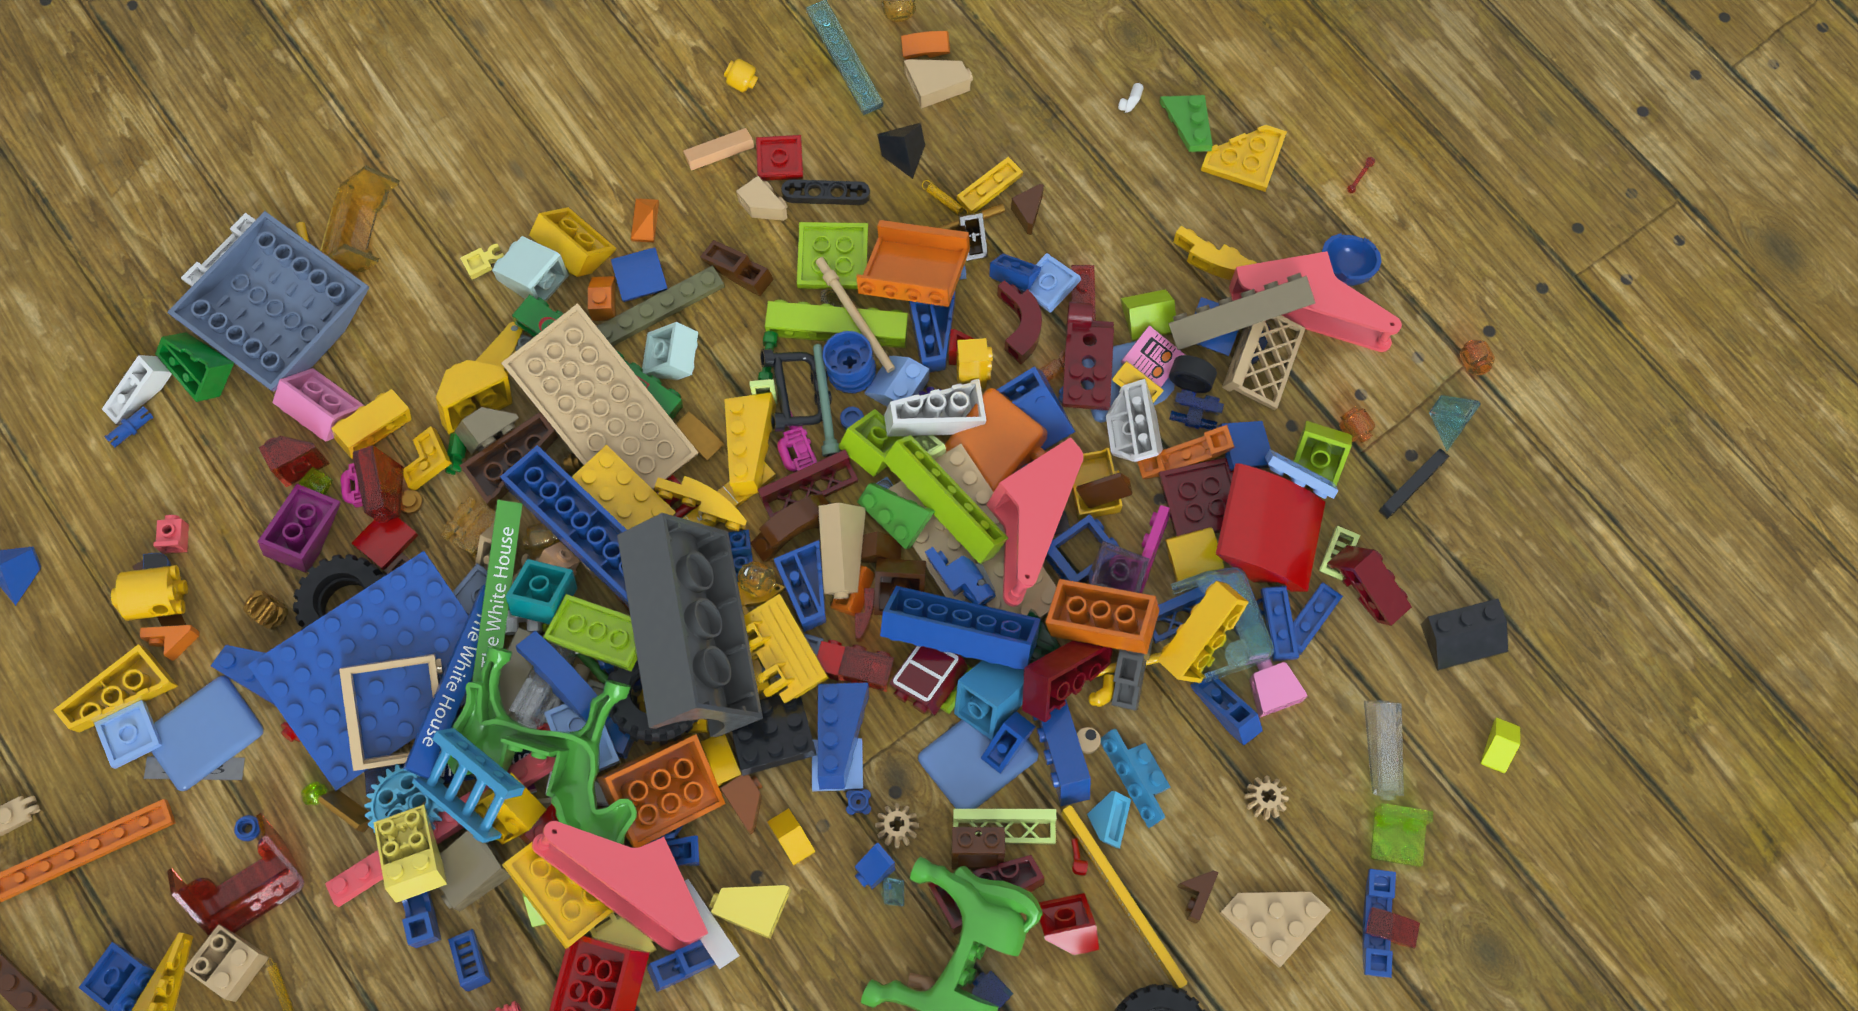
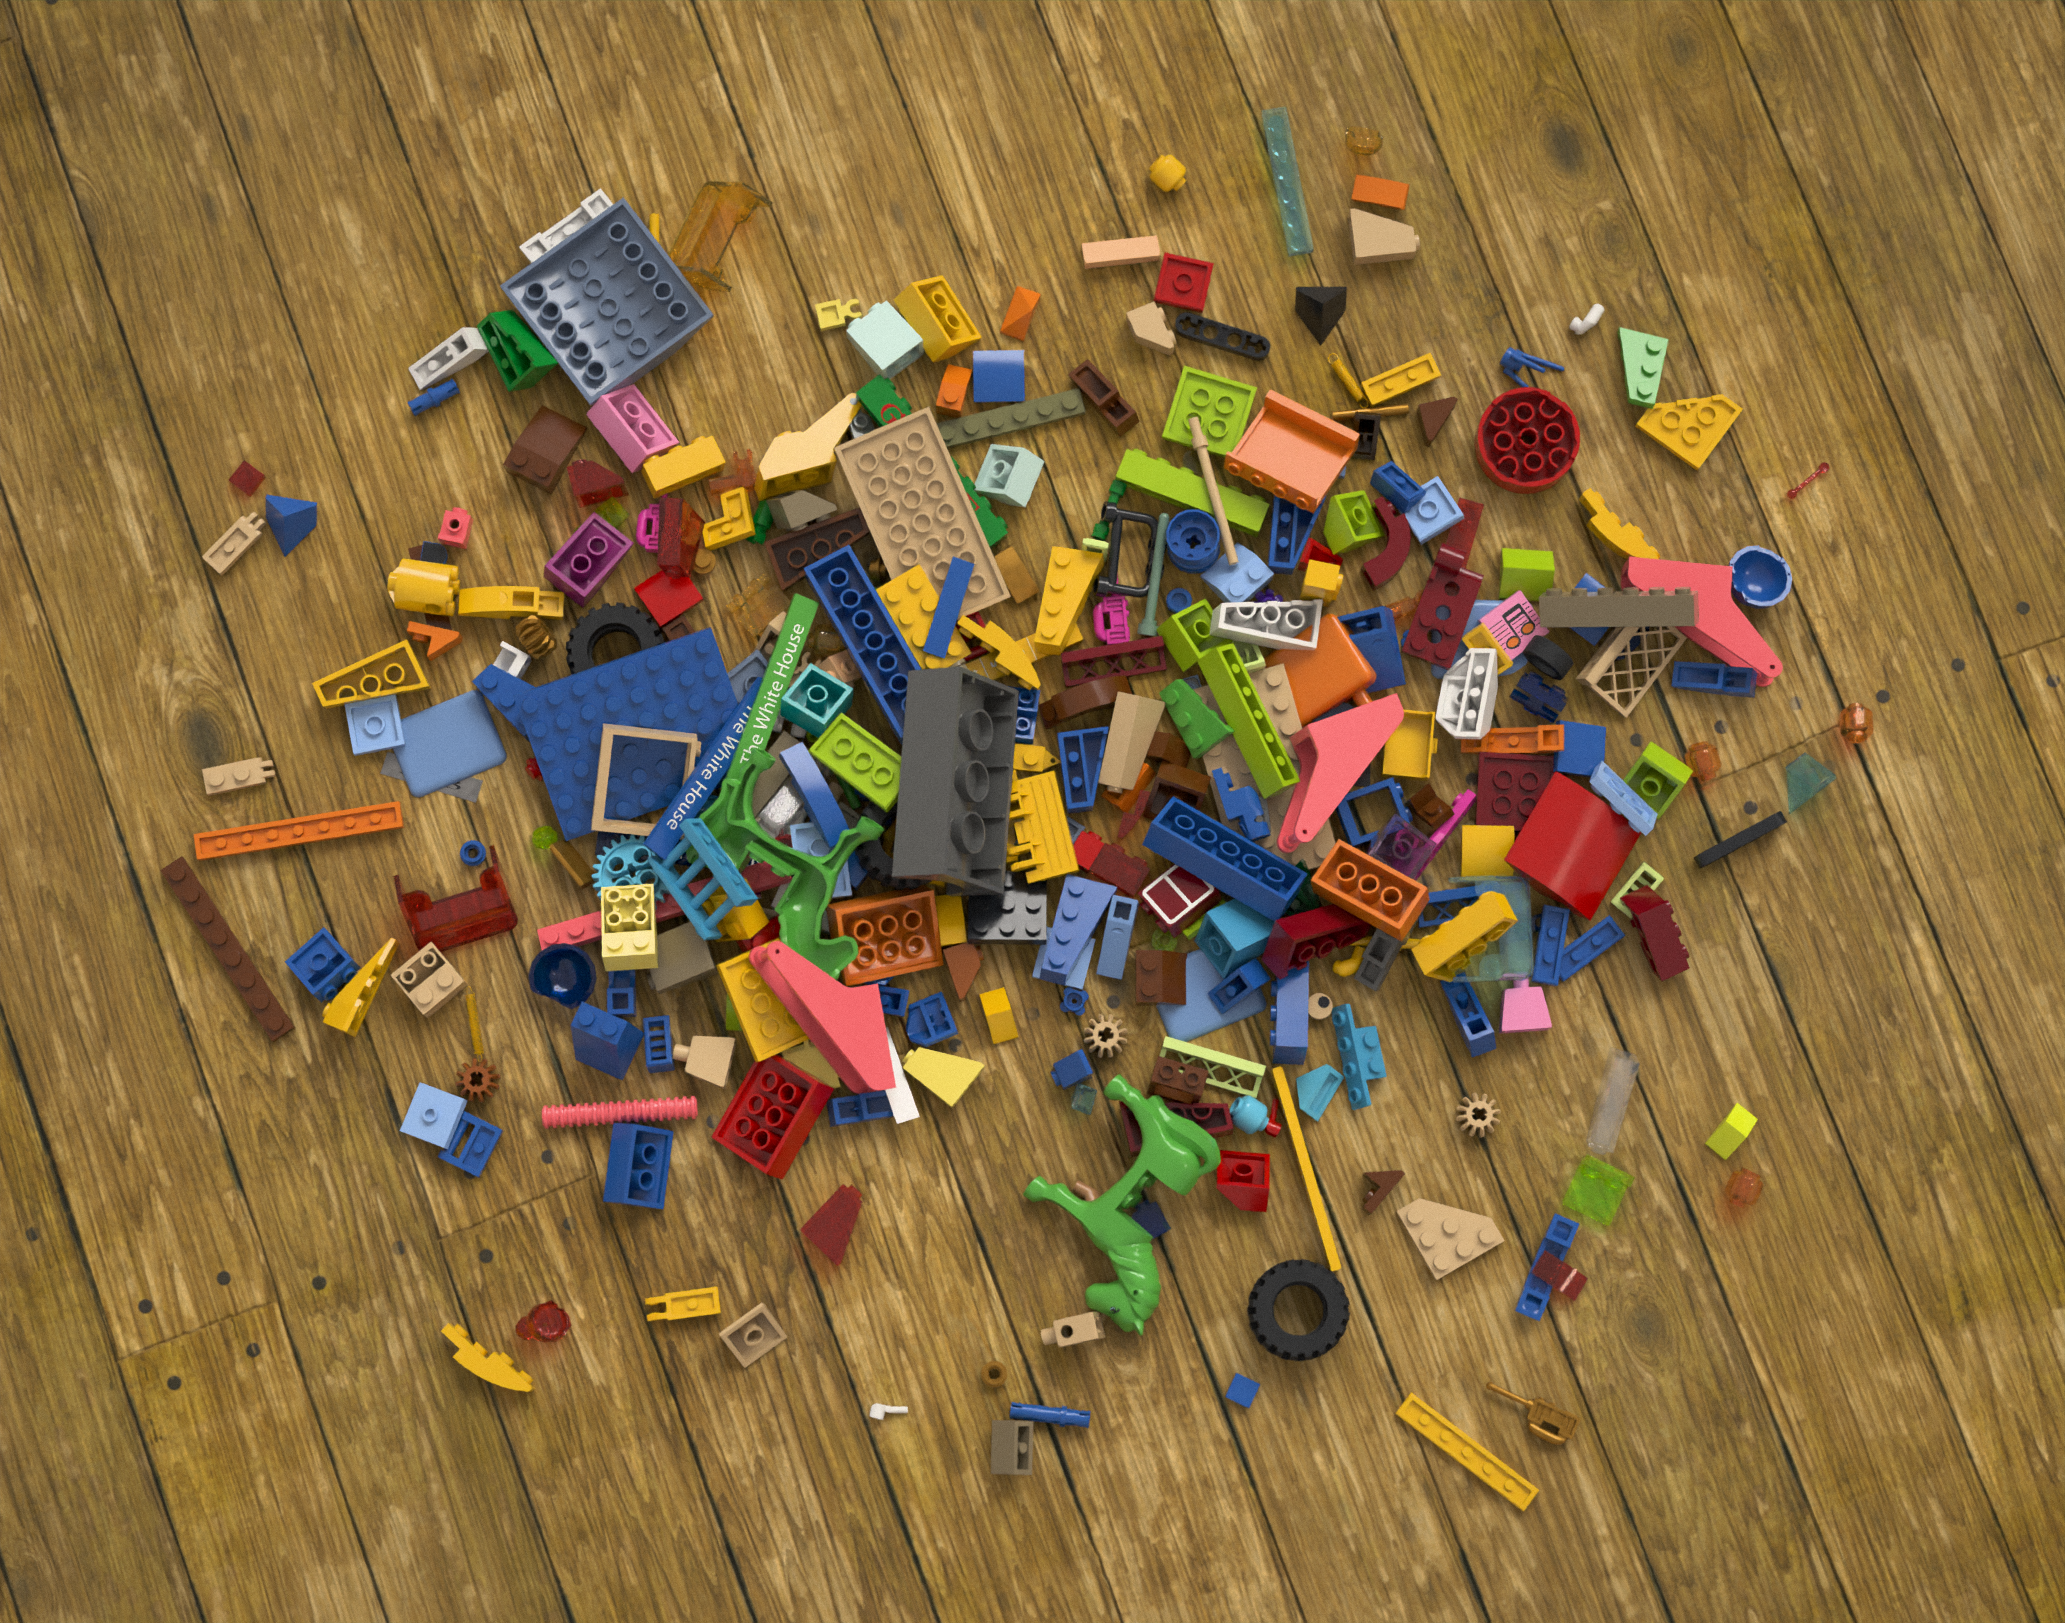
camera: 15 degrees right, 10 degrees up
clear yellow head [738,561,776,597] -> none
reddish brown slope [1076,472,1133,508] -> none
black slope [1420,598,1508,671] -> none
none -> yellow slope [458,586,564,620]
none -> white panel [493,641,532,679]
none -> reddish brown slope [503,405,588,495]
none -> clear blue cylinder [528,943,597,1009]
none -> blue slope [571,1002,645,1081]
none -> tan torso [673,1036,737,1089]
none -> clear orange bar [708,449,757,496]
none -> blue slope [906,991,958,1047]
none -> blue sticker [923,556,974,659]
none -> medium blue slope [1096,895,1139,980]
none -> reddish brown slope [1135,950,1187,1006]
none -> clear neon green plate [1151,929,1178,951]
none -> medium azure head [1229,1095,1269,1134]
none -> lime slope [1323,490,1385,555]
none -> reddish brown slope [1405,783,1455,830]
none -> red brick [1474,387,1580,494]
none -> blue plant [1500,347,1564,388]
none -> blue slope [1671,661,1757,698]
none -> clear orange head [1725,1168,1764,1209]

